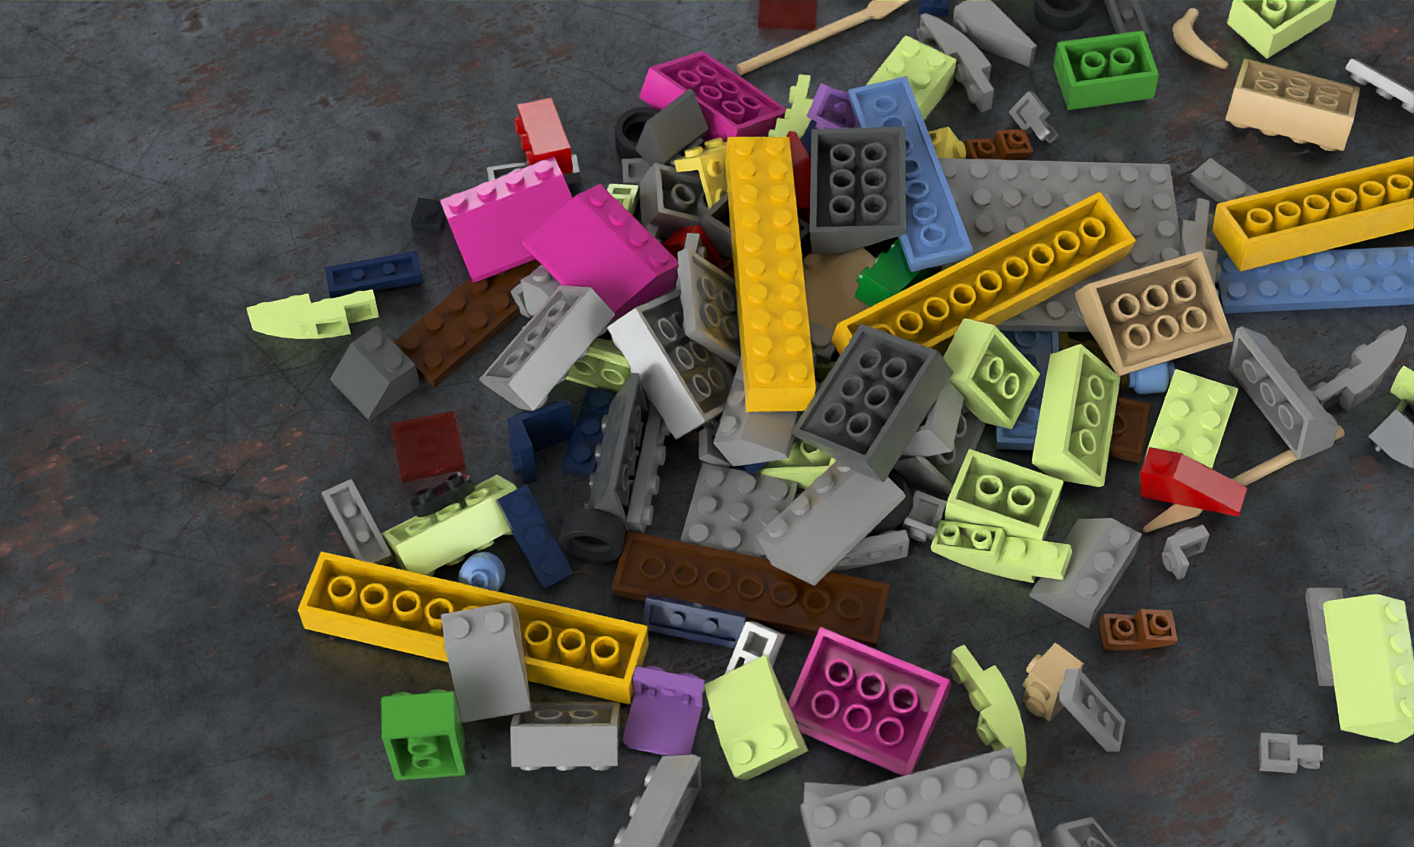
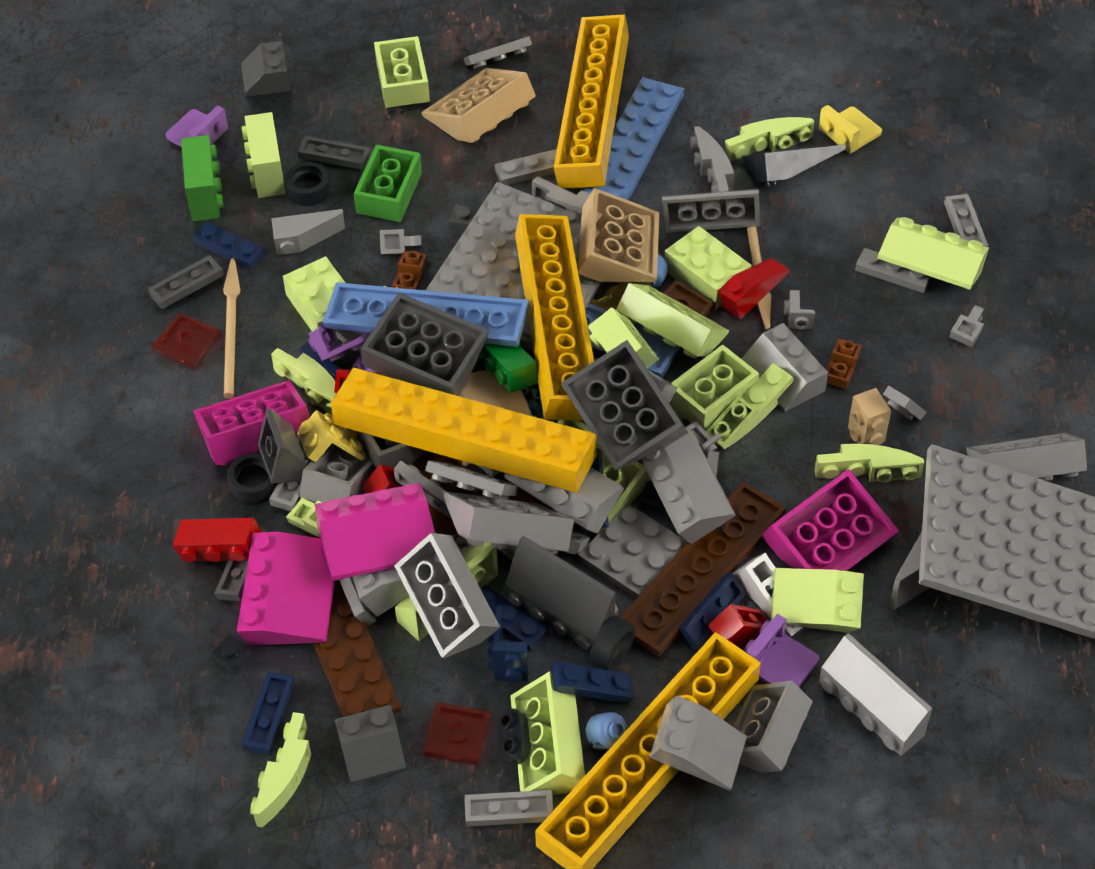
camera: 65 degrees left, 5 degrees down
bright green brick [381,689,466,780] -> none
light grey slope [917,13,994,112] -> none
tan piece [1173,8,1229,69] -> none
none -> red slope [709,604,768,648]

